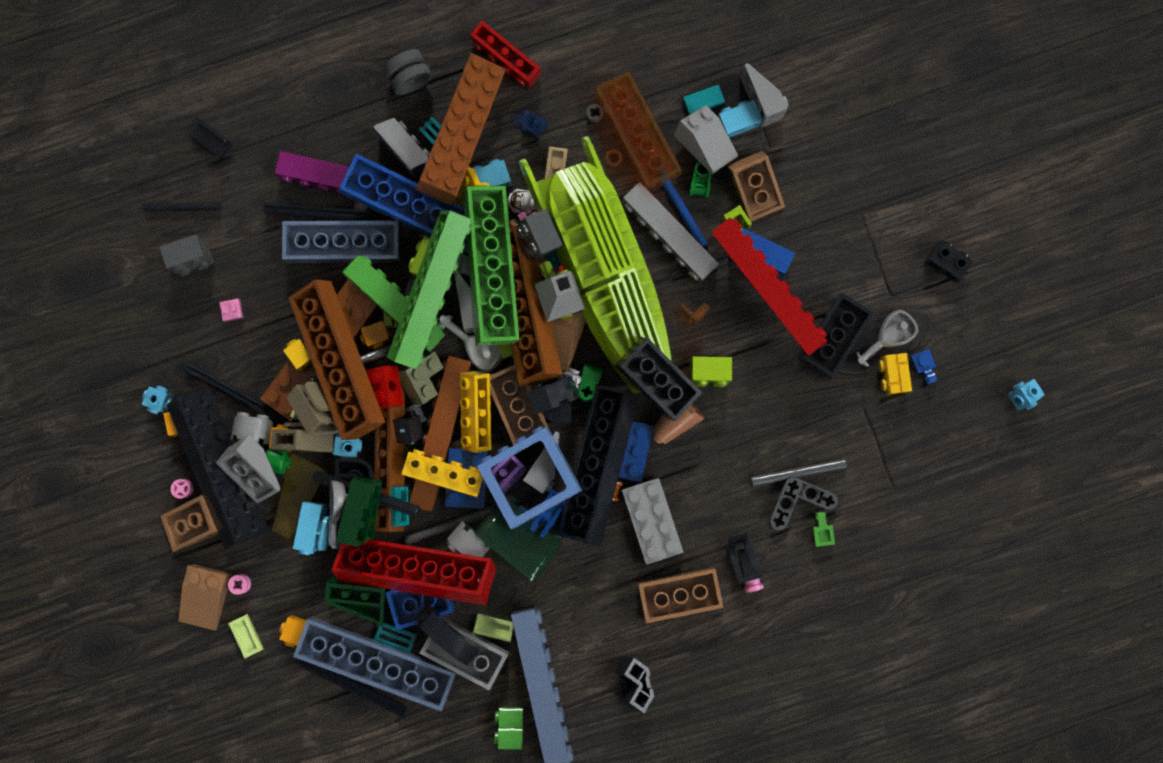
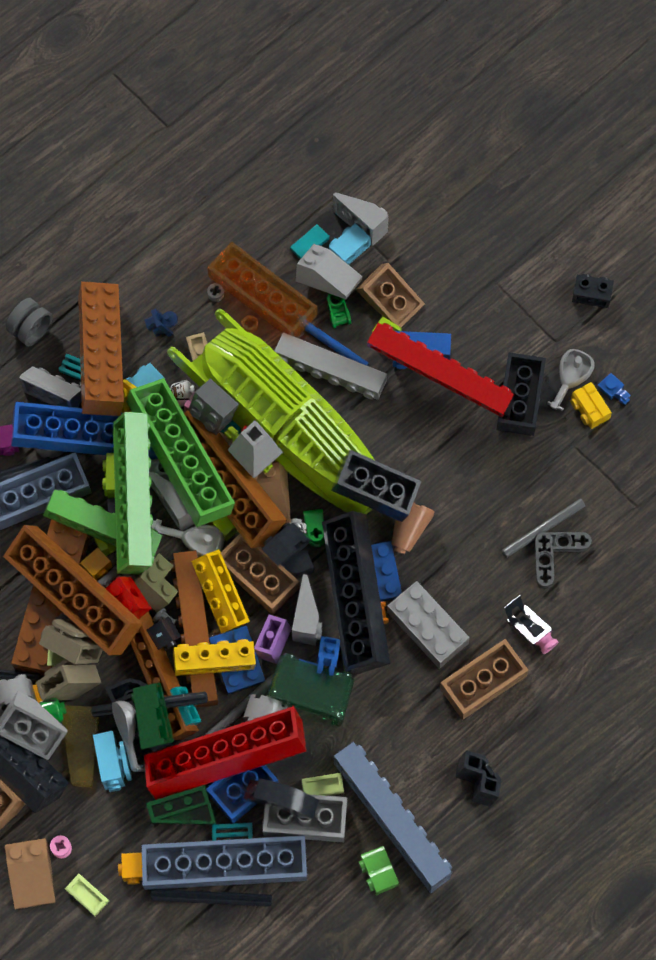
camera: 20 degrees left, 15 degrees down
yellow brick [283,339,312,371] -> none
medium azure brick [333,432,362,458] -> none
red brick [470,21,541,89] -> none
medium blue piece [477,426,583,529] -> none
clear orange panel [677,302,710,326] -> none
lime brick [689,357,732,387] -> none
bright green plate [812,511,835,547] -> none

